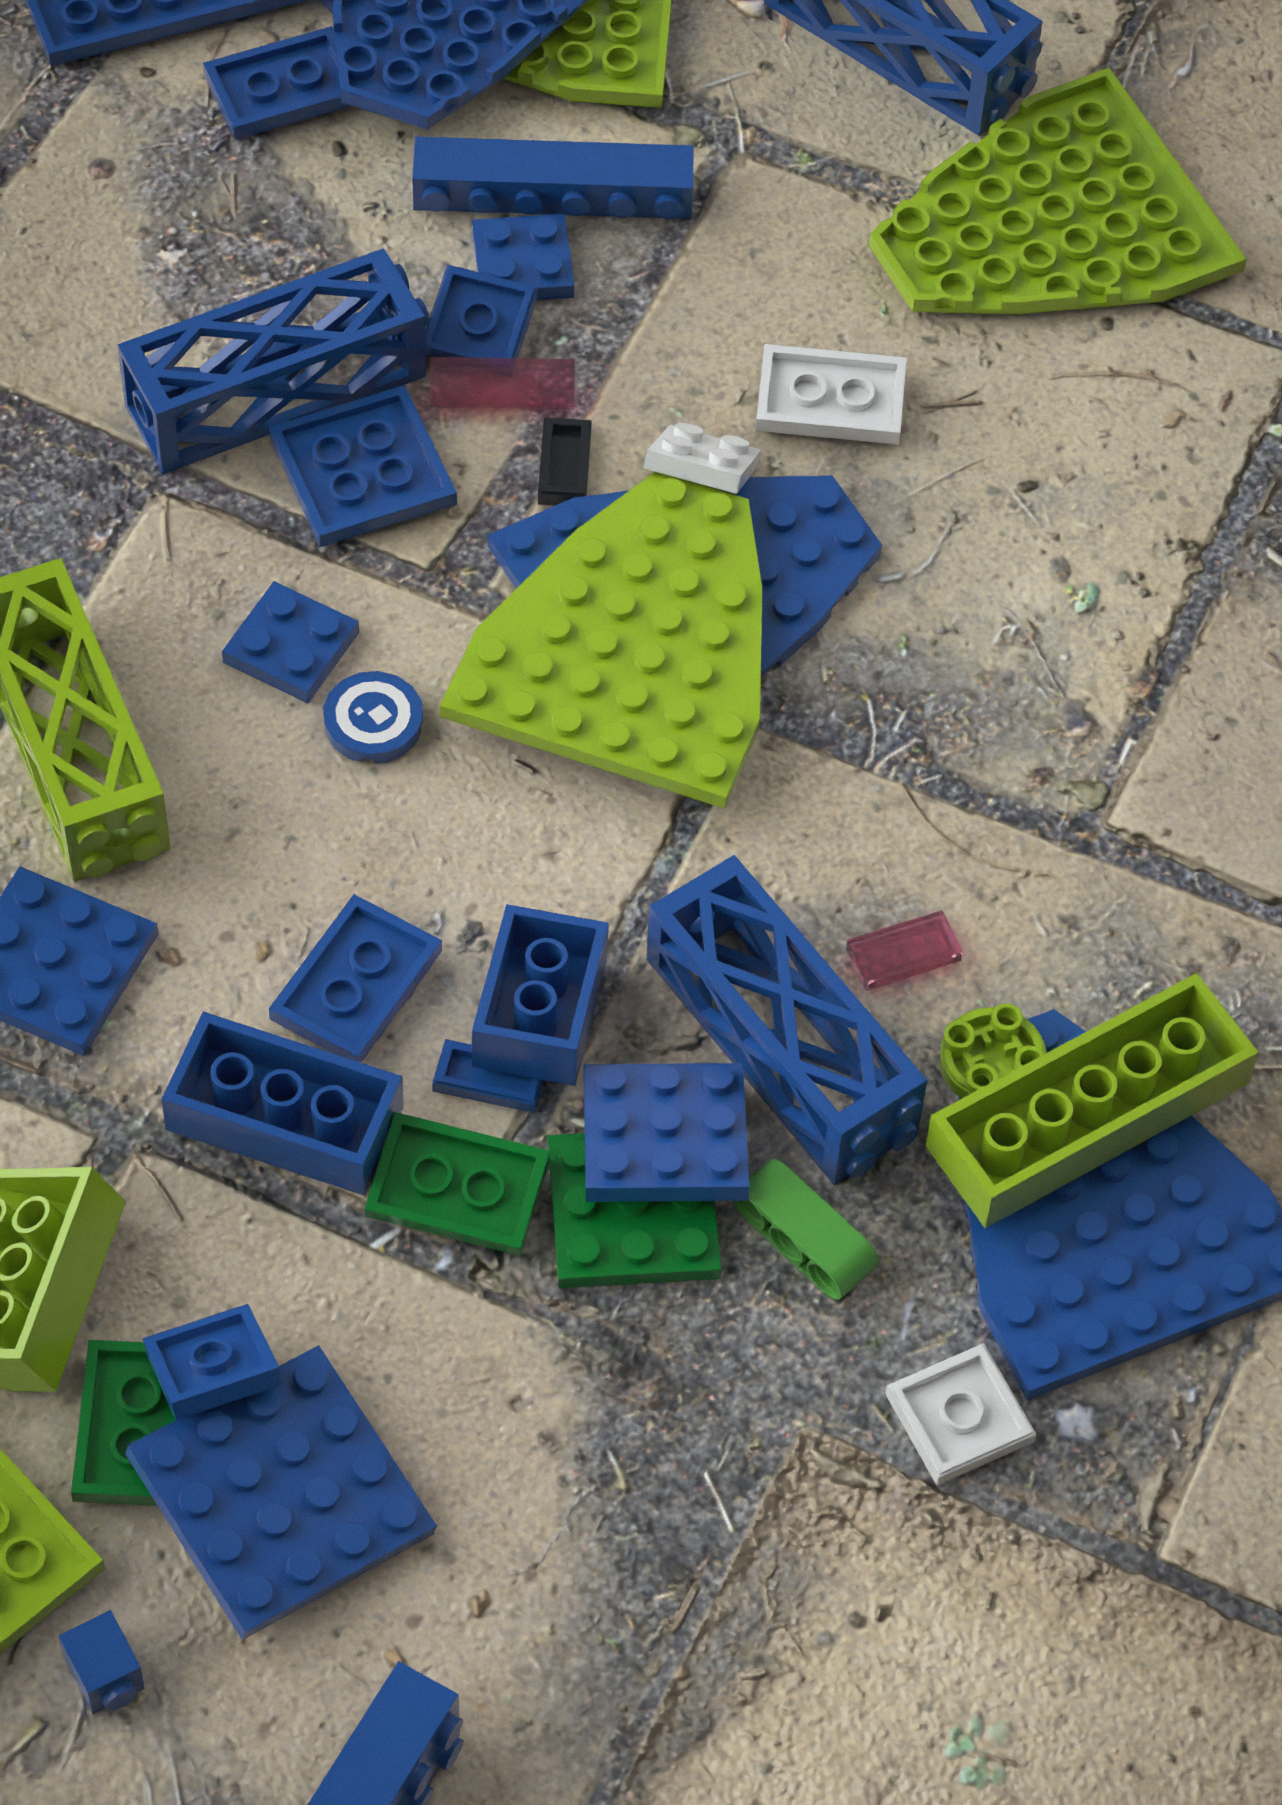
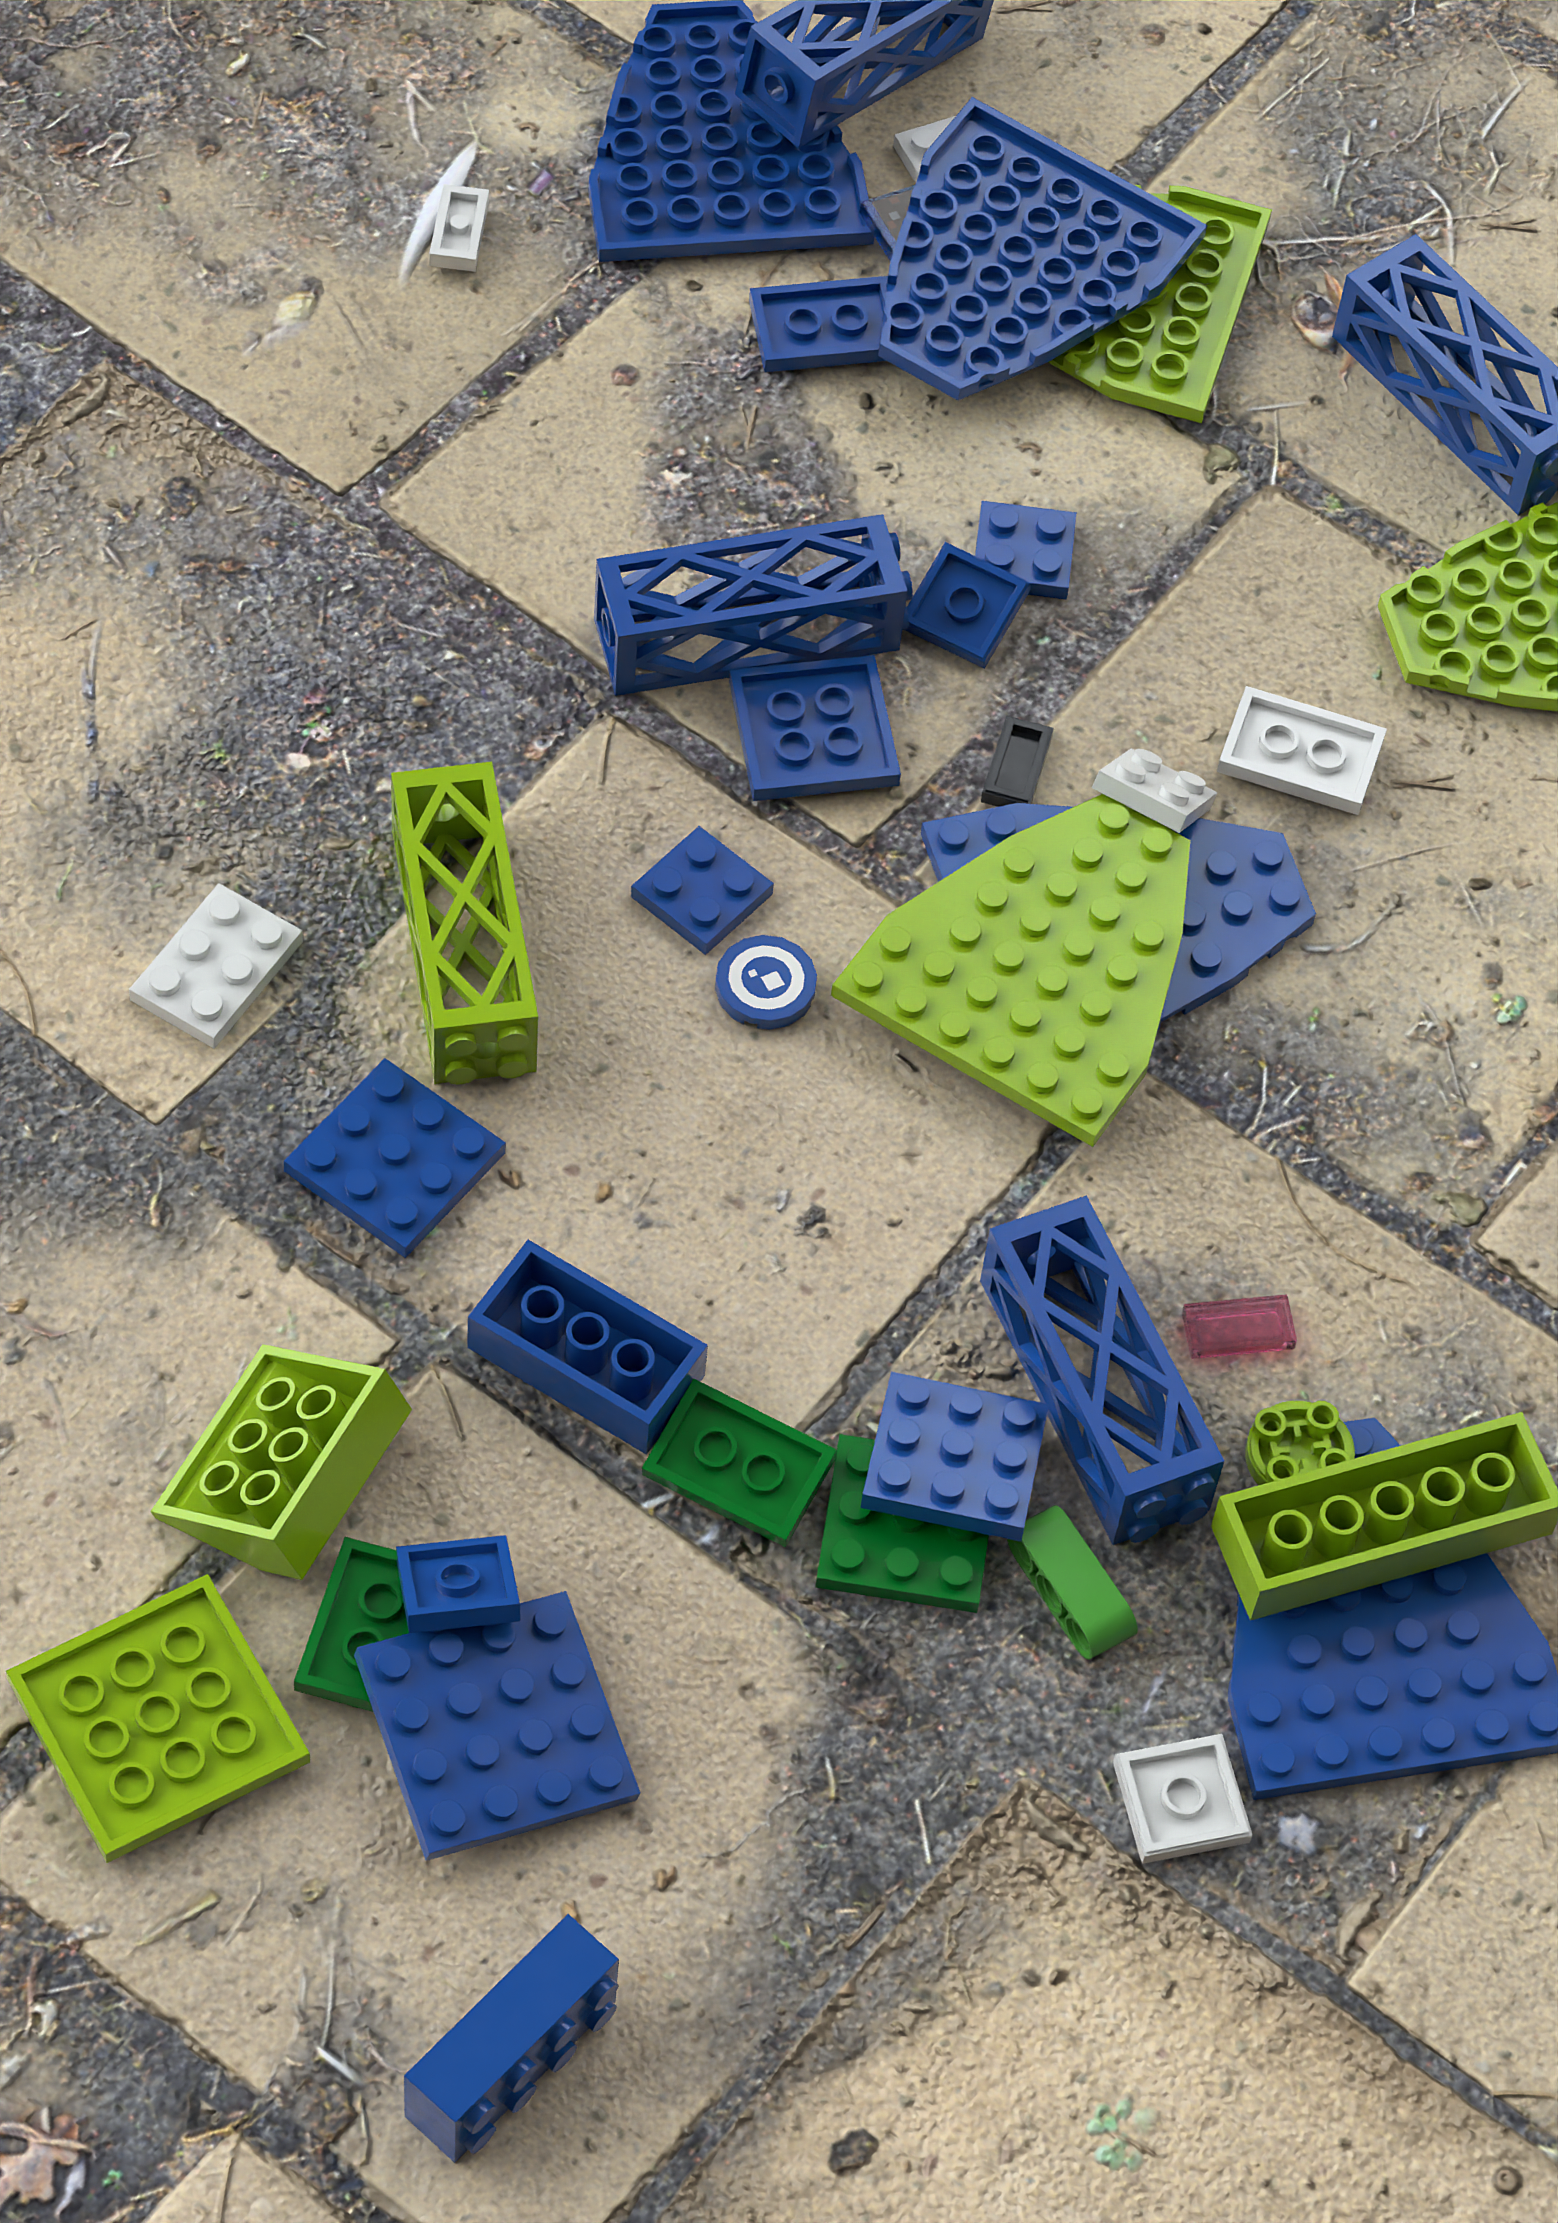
camera: 10 degrees right, 0 degrees up
blue brick [58,1610,145,1714] -> none
blue plate [269,894,442,1063] -> none
blue brick [412,136,694,219] -> none
clear pink tile [430,357,575,409] -> none
blue tile [432,1039,544,1113] -> none
blue brick [472,904,609,1086] -> none

